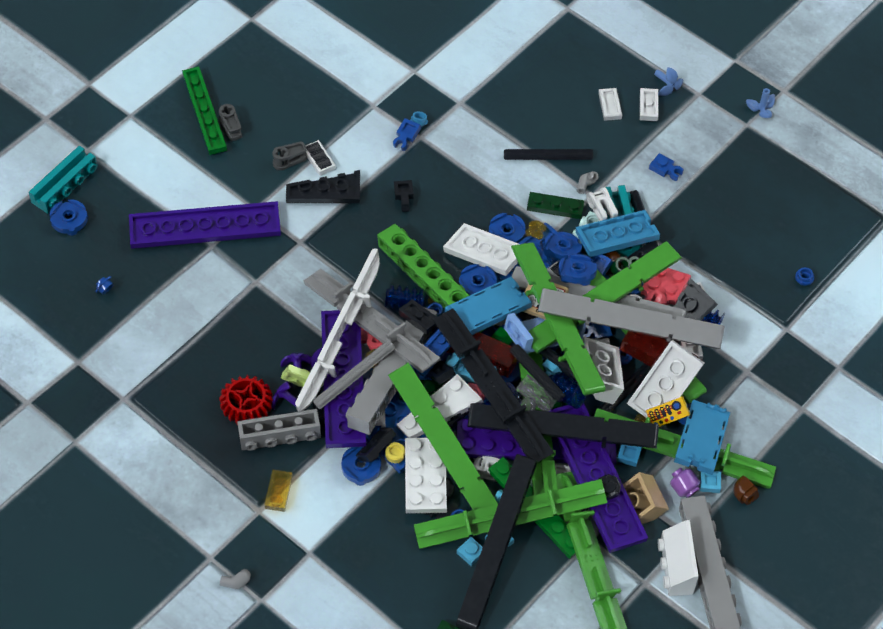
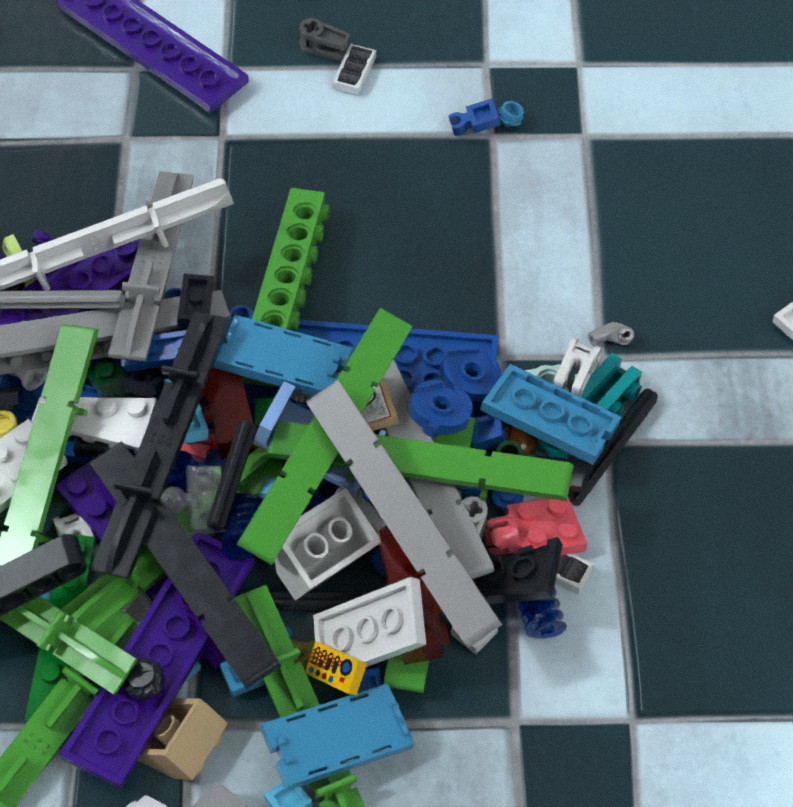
camera: 50 degrees right, 0 degrees up
black wing [286,170,360,203] -> none
clear blue piece [385,284,425,309] -> none
black plate [394,180,414,212] -> none
white plate [443,223,518,276] -> none
blue plate [459,264,497,296] -> none
blue plate [488,213,525,243] -> none
black axle [504,149,593,160] -> none
clear yellow plate [525,220,546,240] -> none
dark green plate [527,192,584,219] -> none
white tile [598,88,622,121] -> none
blue plate [649,153,684,181] -> none
medium lavender head [670,468,700,498] -> none
blue plate [795,267,814,286] -> none

